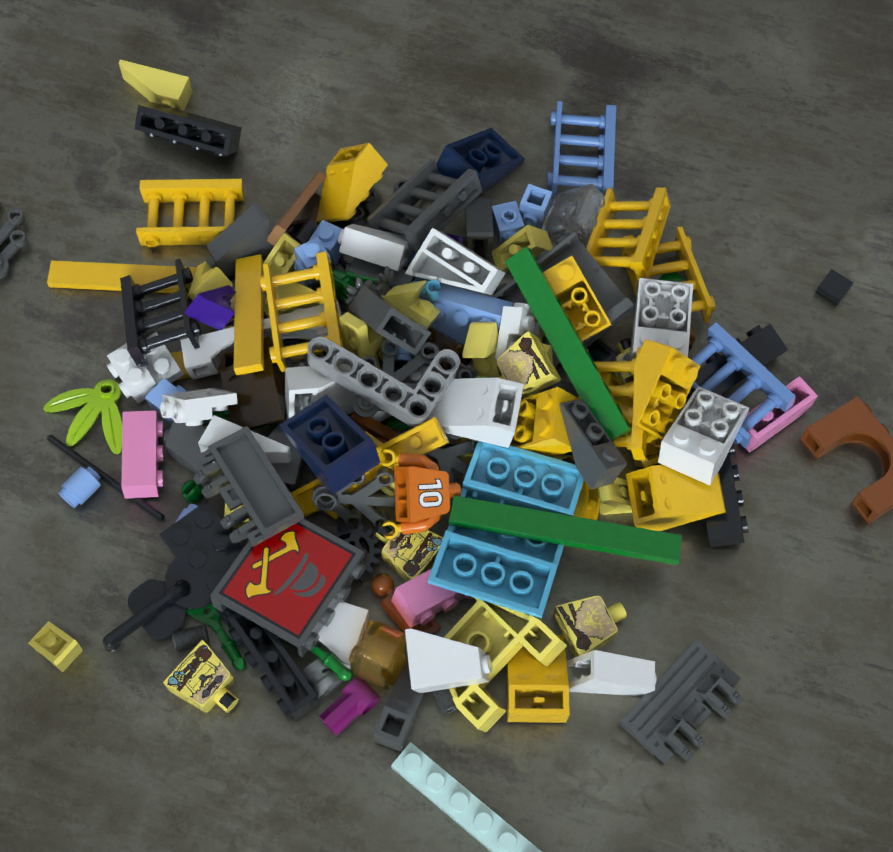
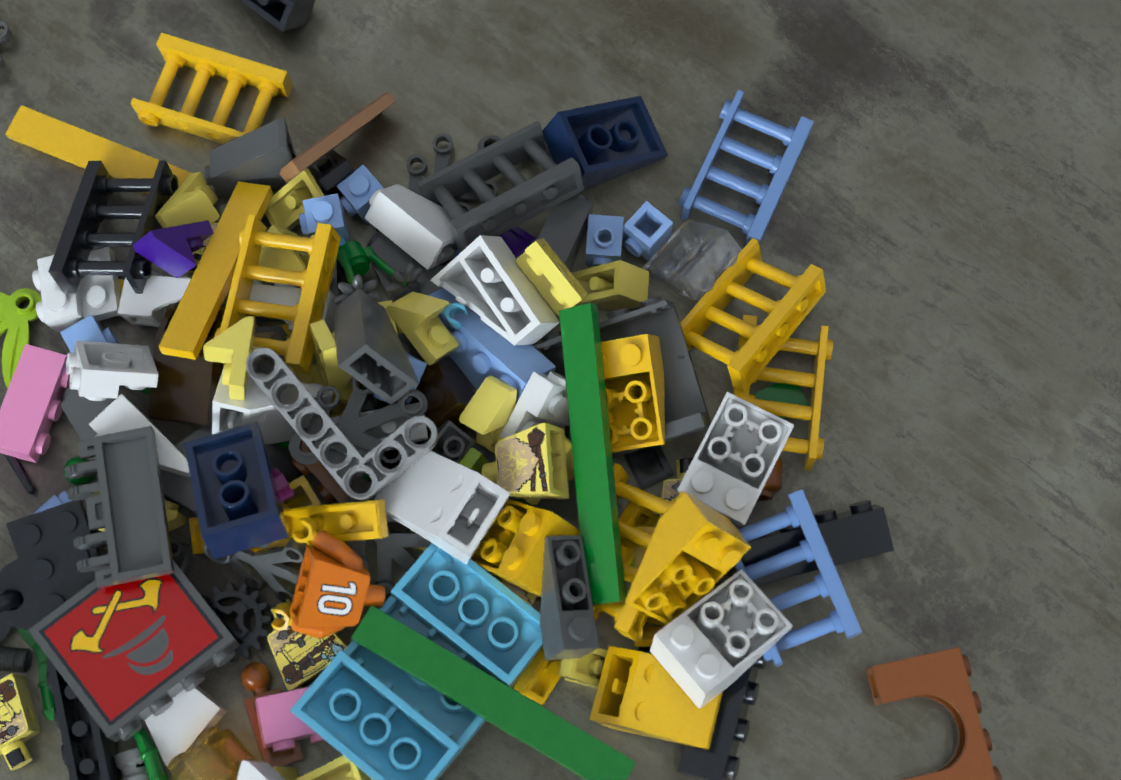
camera: 25 degrees right, 10 degrees up
yellow slope [316,143,388,224] -> none
bright pink brick [744,376,818,453] -> none
black tile [816,269,854,304] -> none
none -> light yellow slope [203,316,255,401]
none -> light yellow bracket [516,238,588,316]

